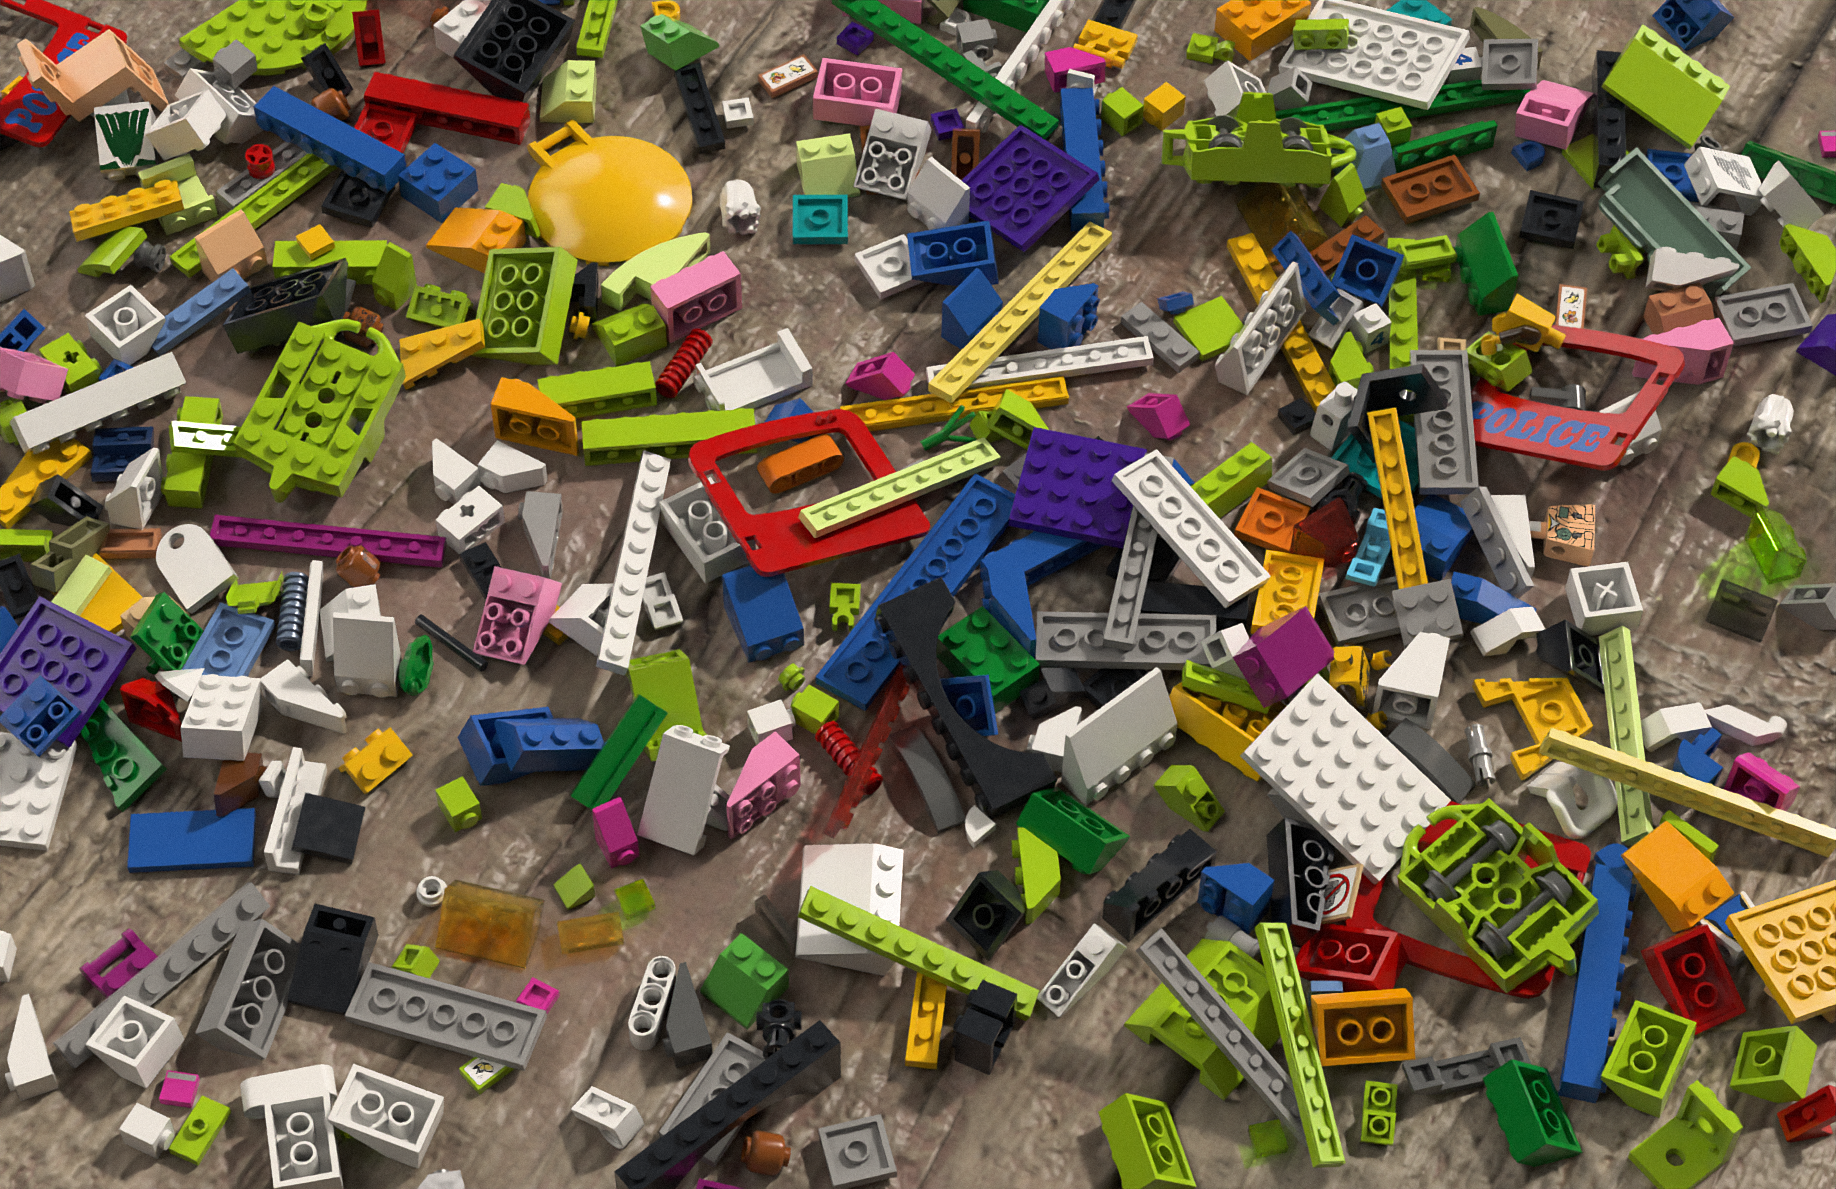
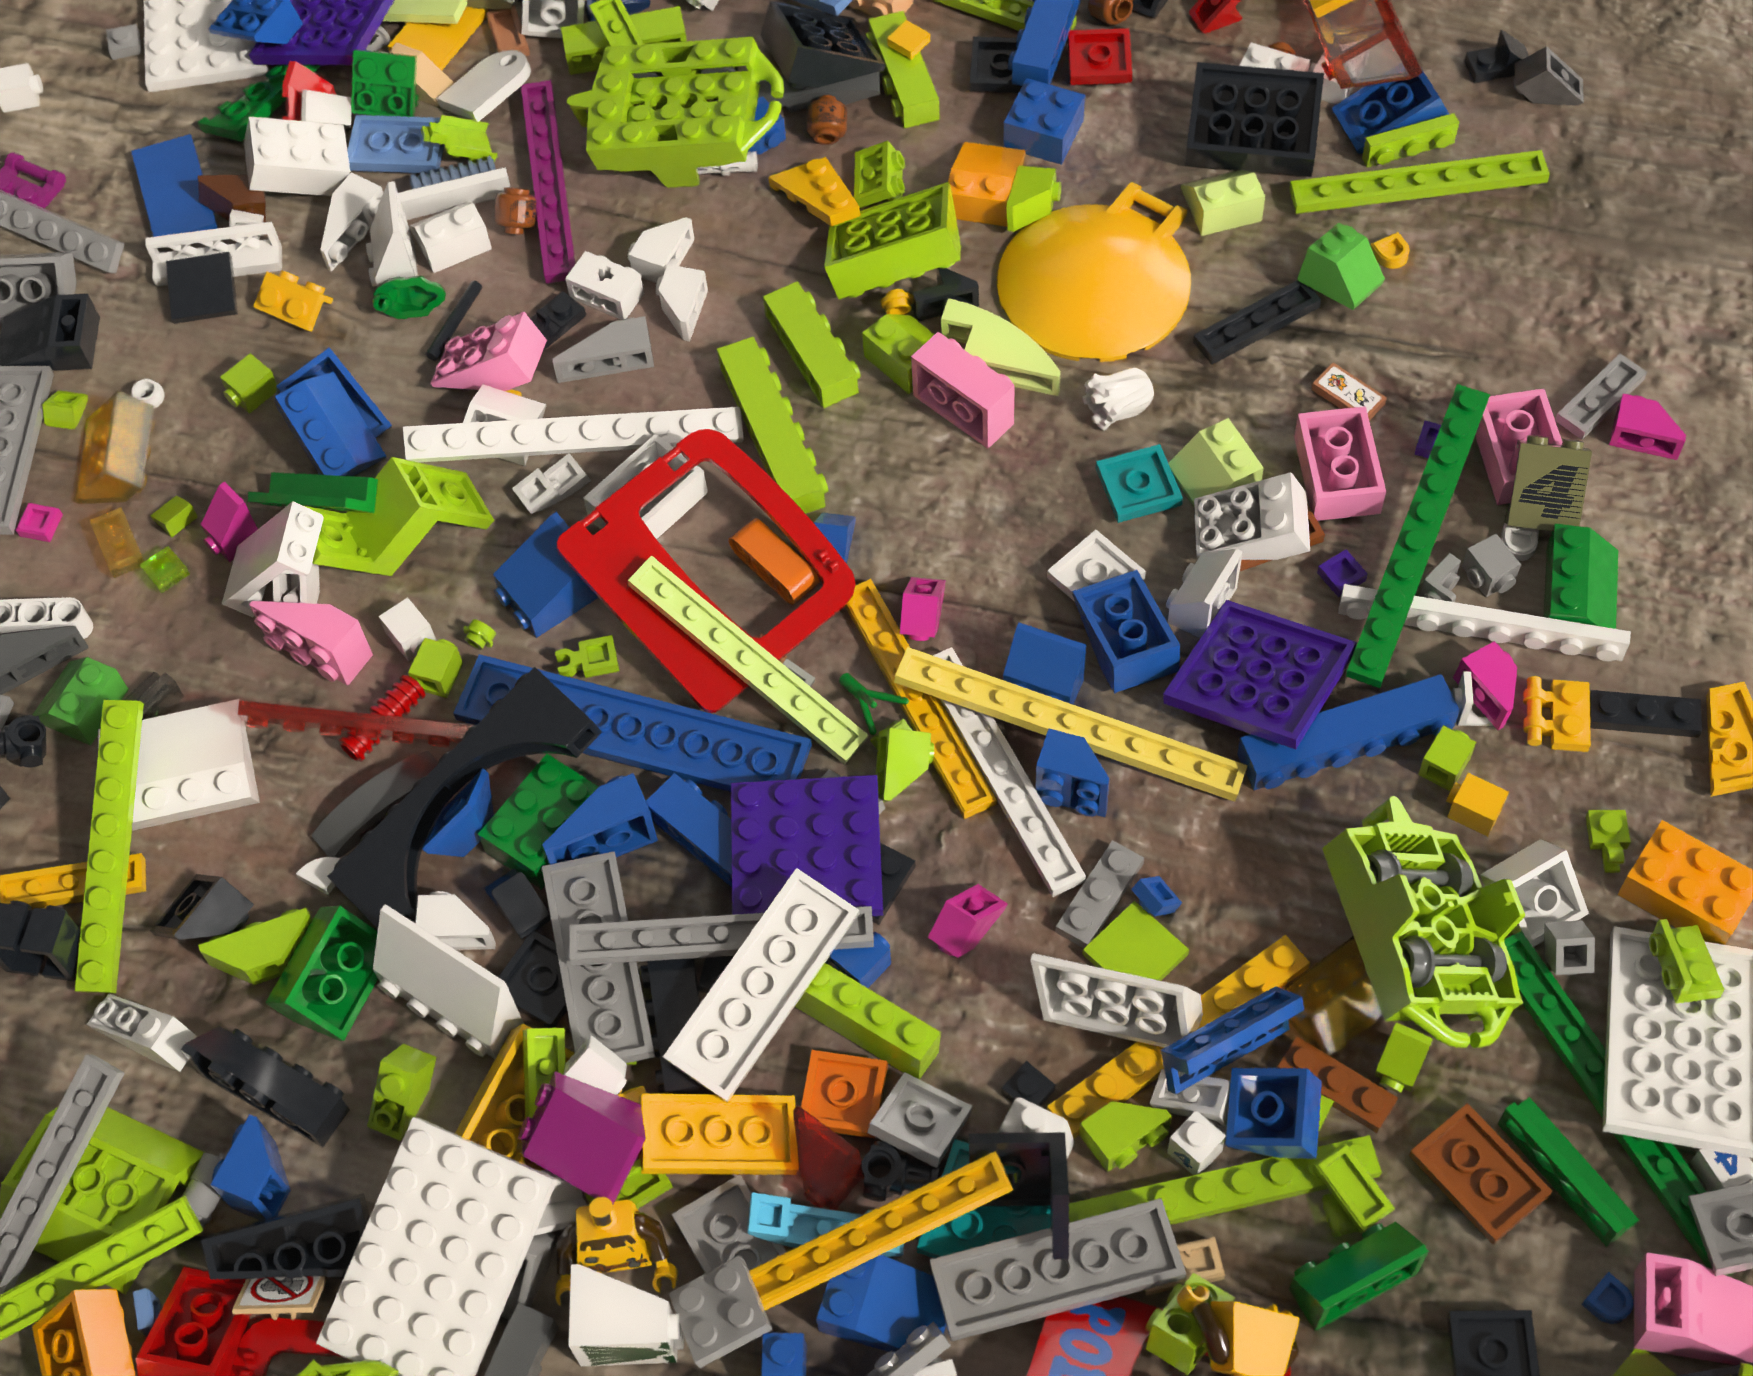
camera: 80 degrees right, 5 degrees up
red brick [364,72,531,145] -> none
lime slope [372,242,417,311] -> none
light orange slope [491,377,579,456] -> none
red piece [655,328,713,398] -> none
white panel [693,328,813,411] -> none
white plate [722,97,754,129] -> none
dark orange slope [951,128,980,180] -> none
medium blue slope [1331,123,1397,192] -> none
lime brick [1375,107,1412,146] -> none

